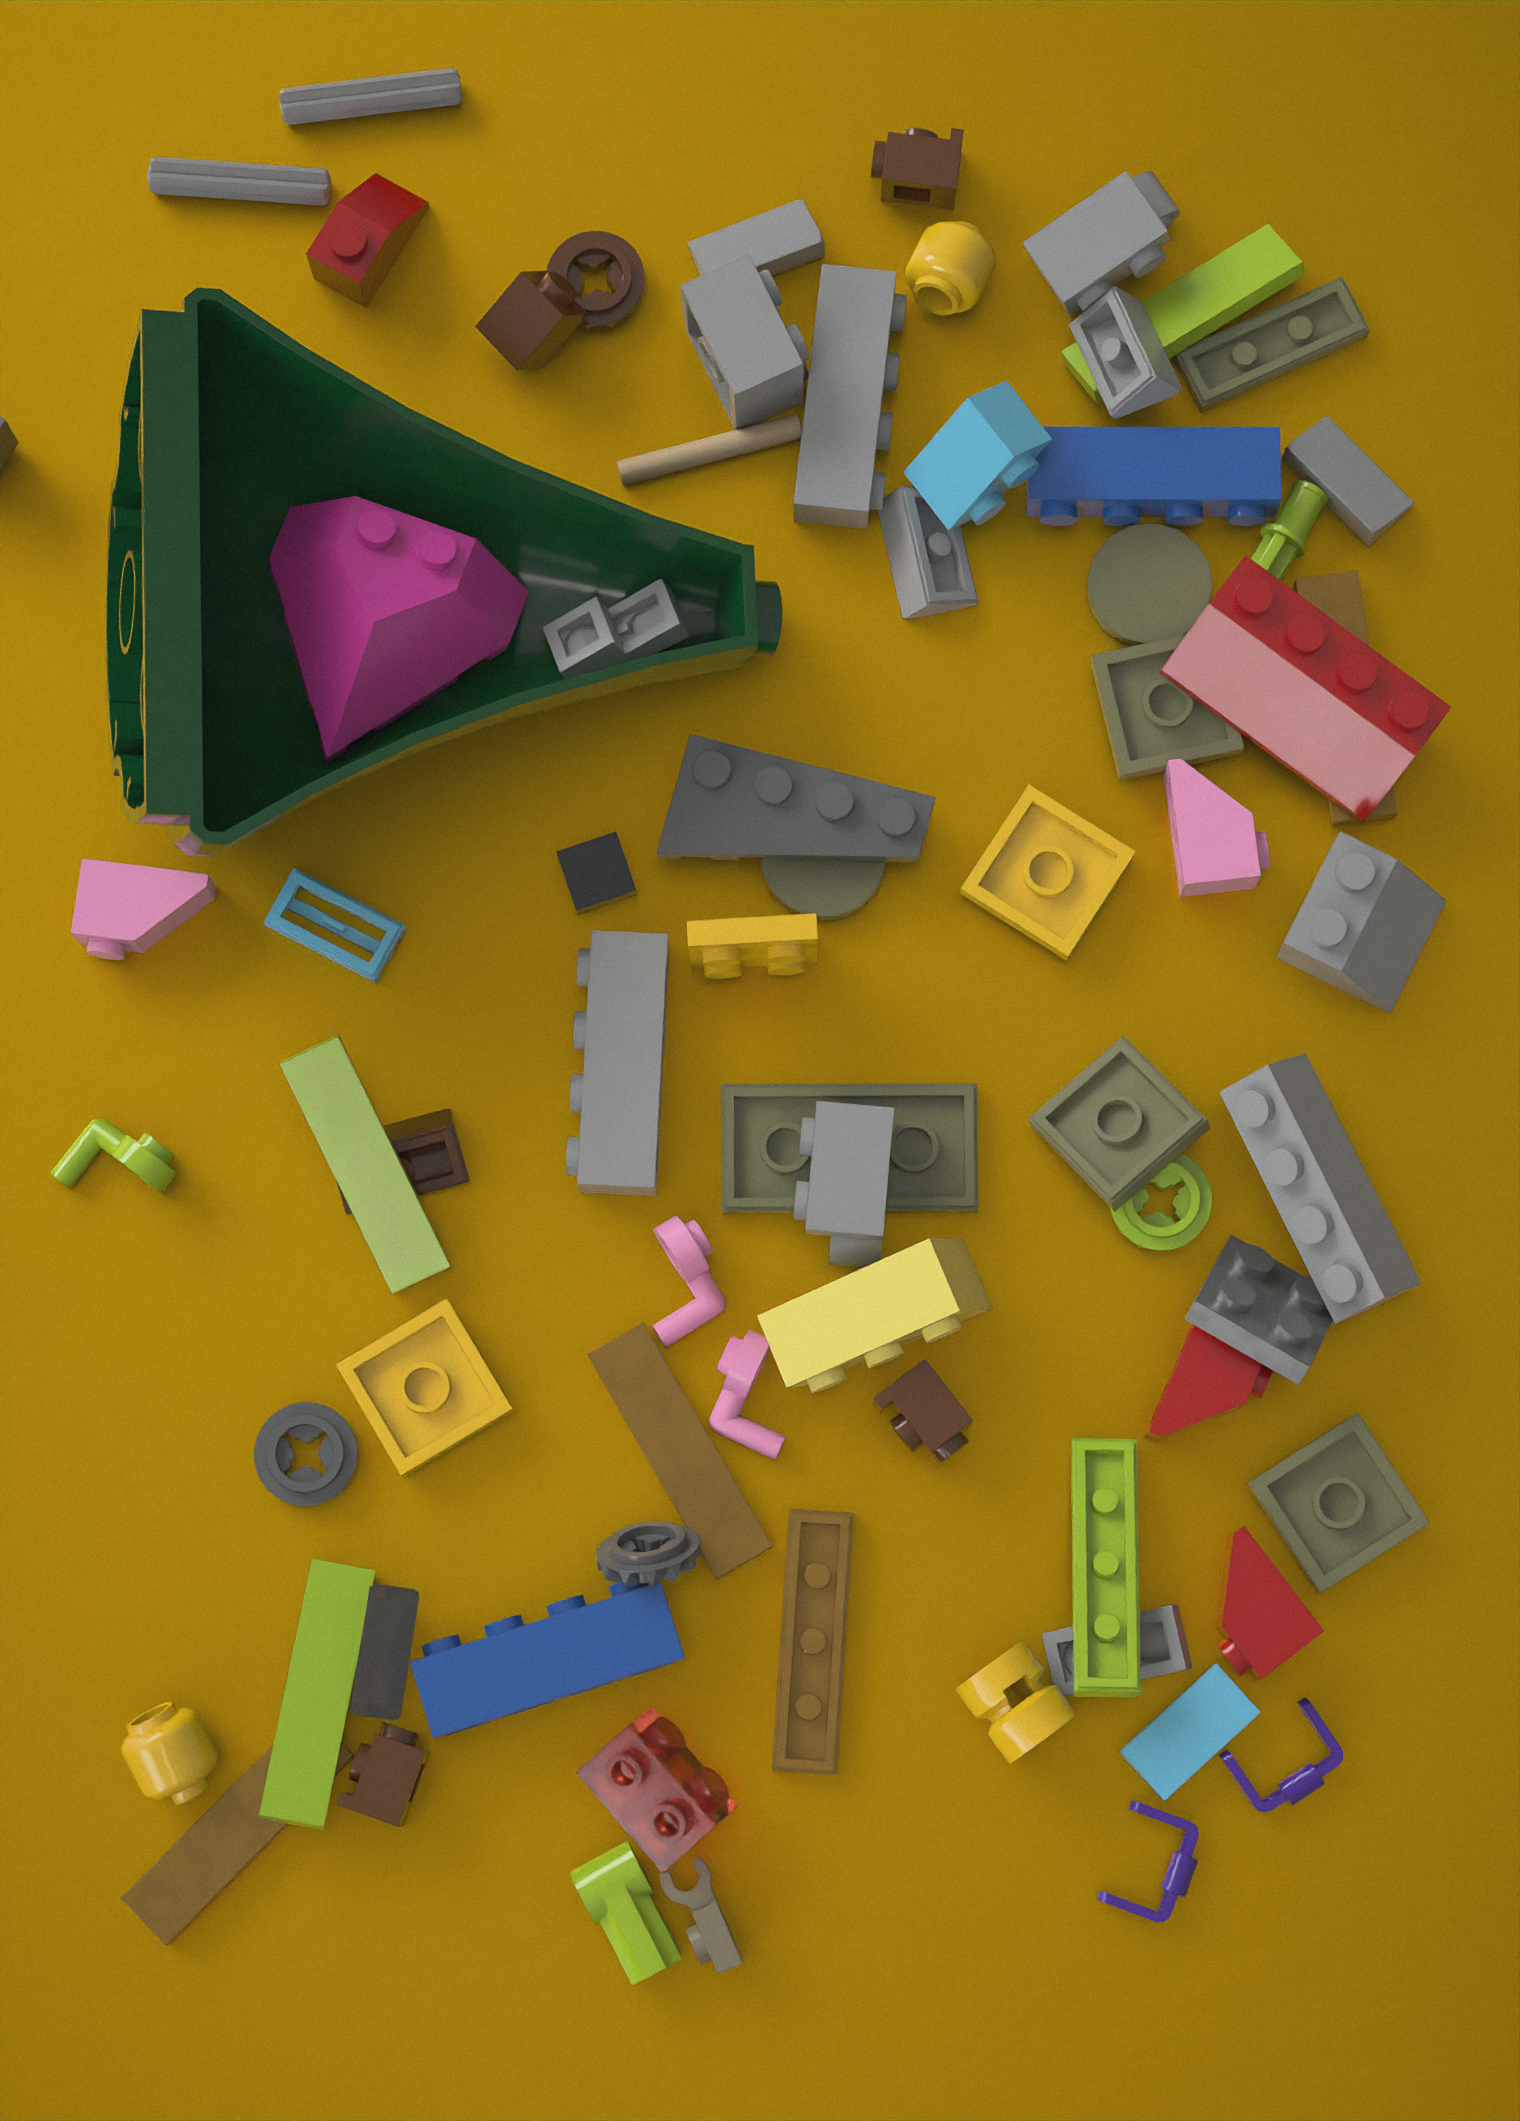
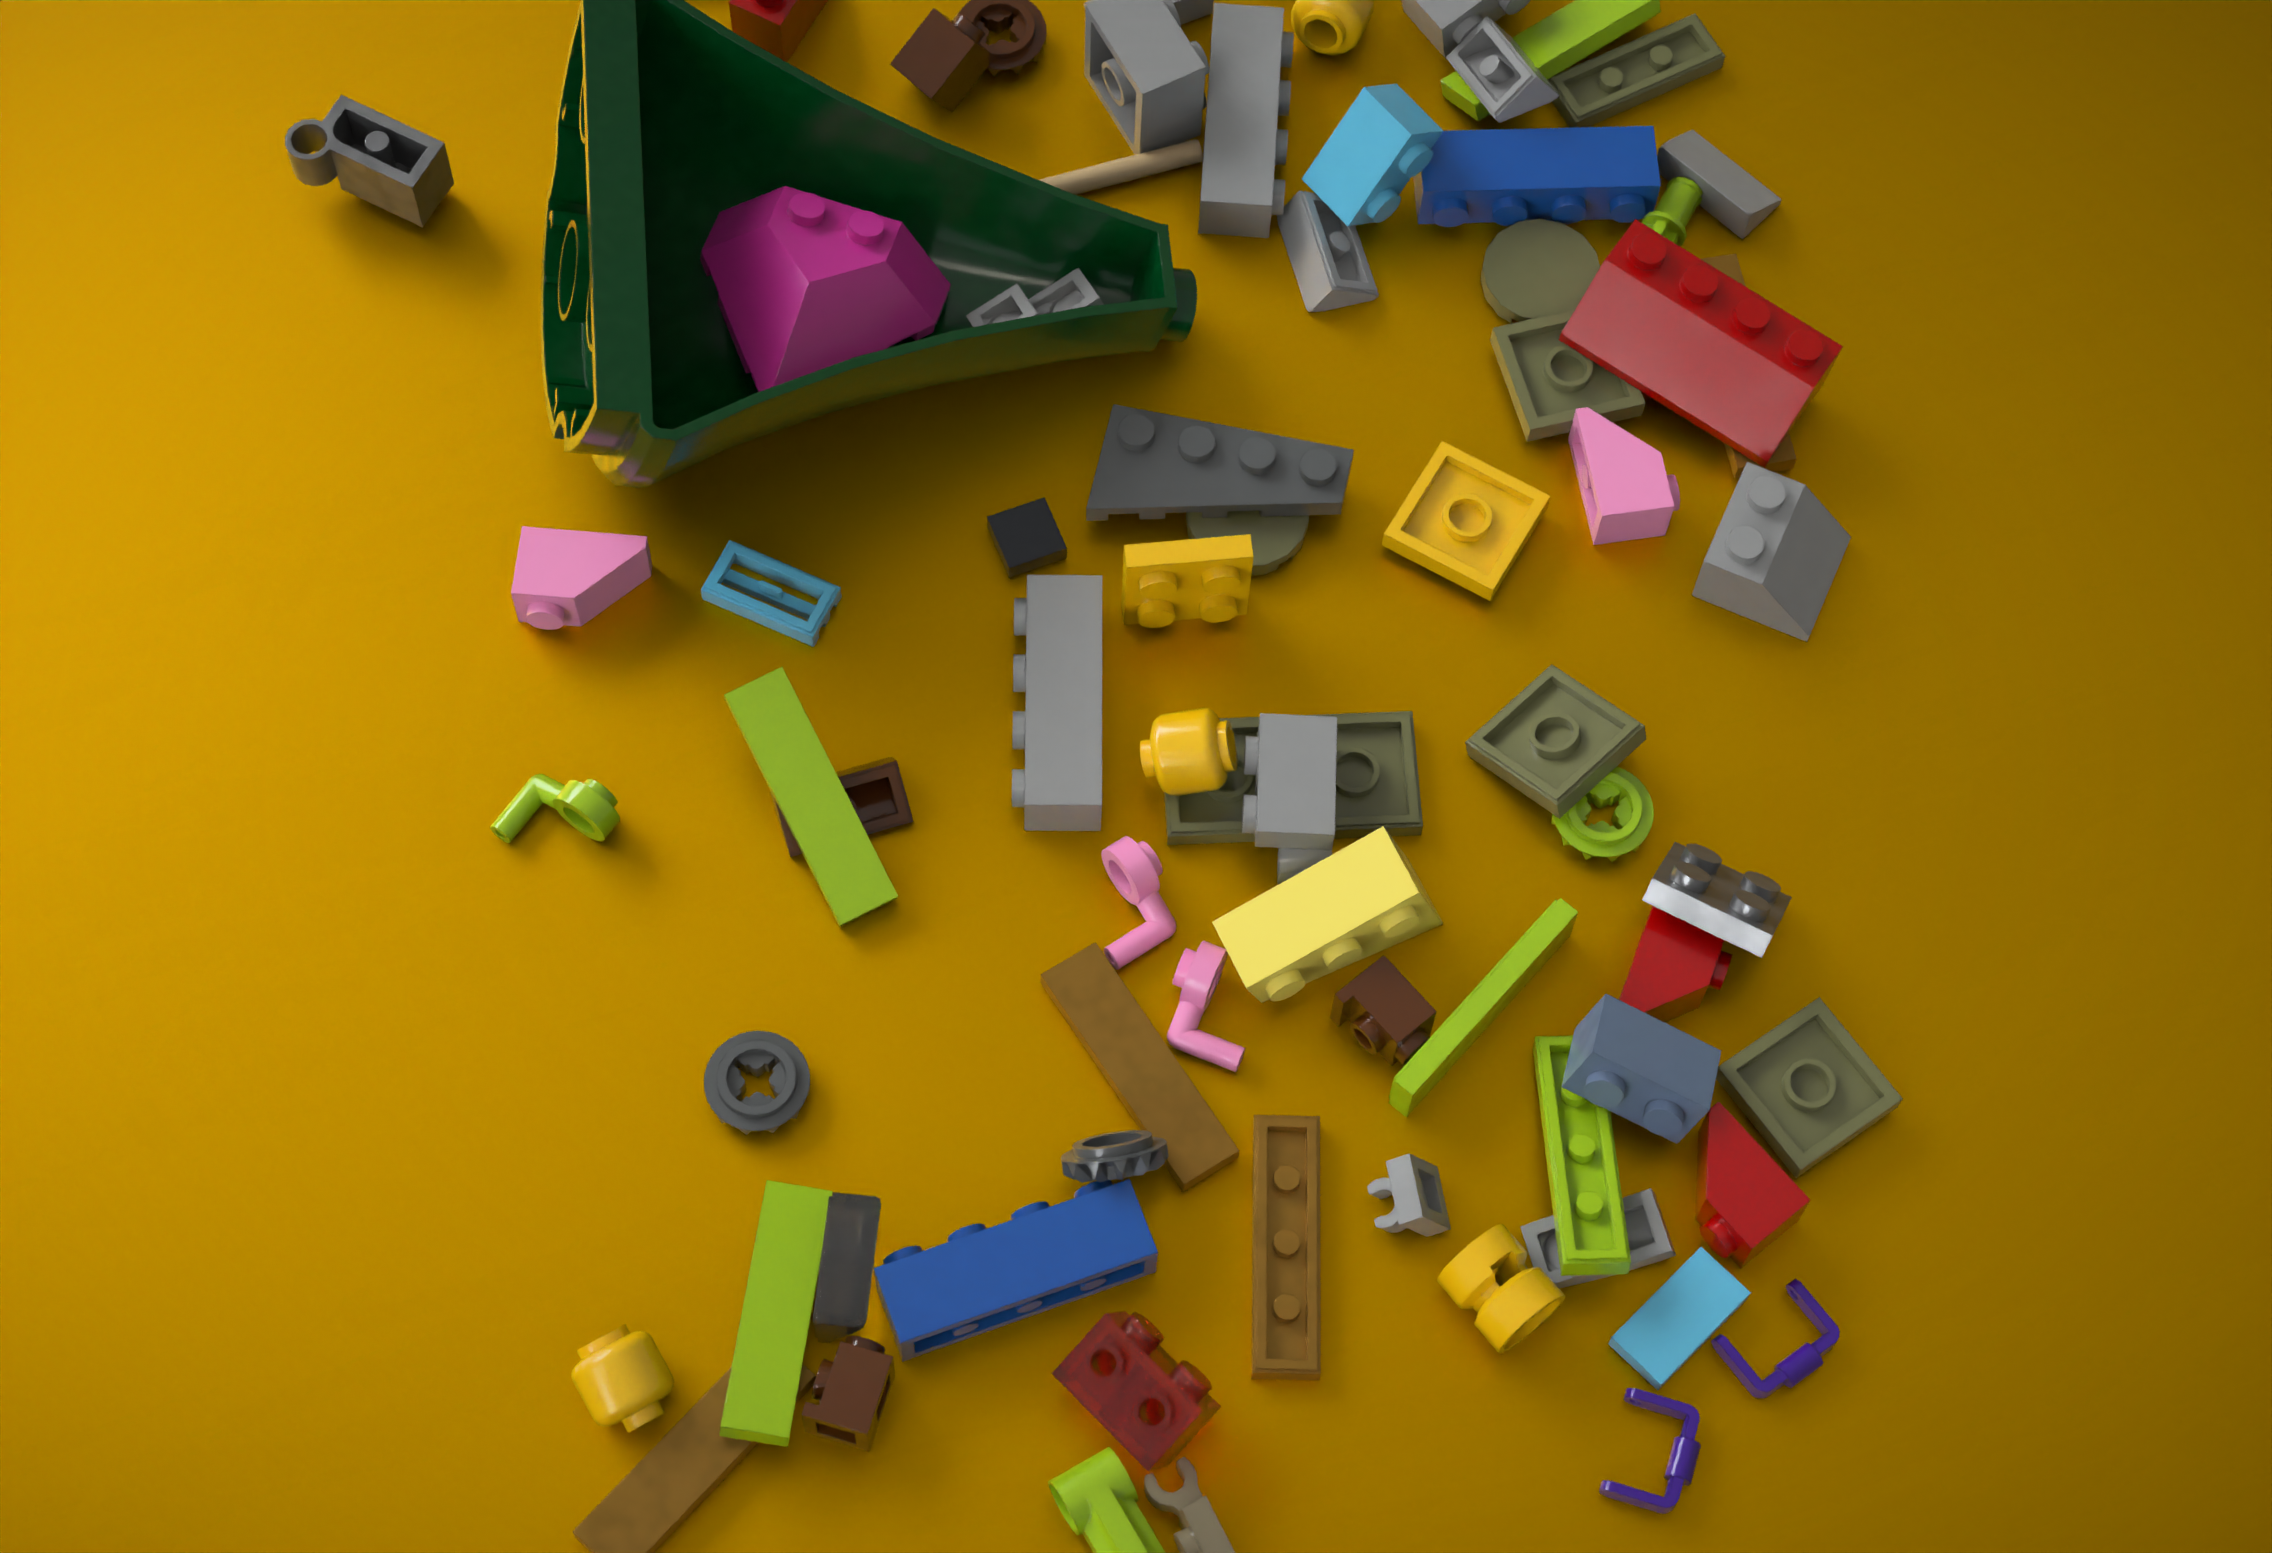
camera: 10 degrees left, 15 degrees down
yellow plate [336,1298,514,1477] -> none
light grey brick [1219,1053,1421,1324] -> none
none -> yellow head [1140,708,1238,796]
none -> light grey tile [1367,1153,1451,1237]
none -> lime tile [1389,898,1578,1117]
none -> sand blue brick [1561,994,1721,1144]

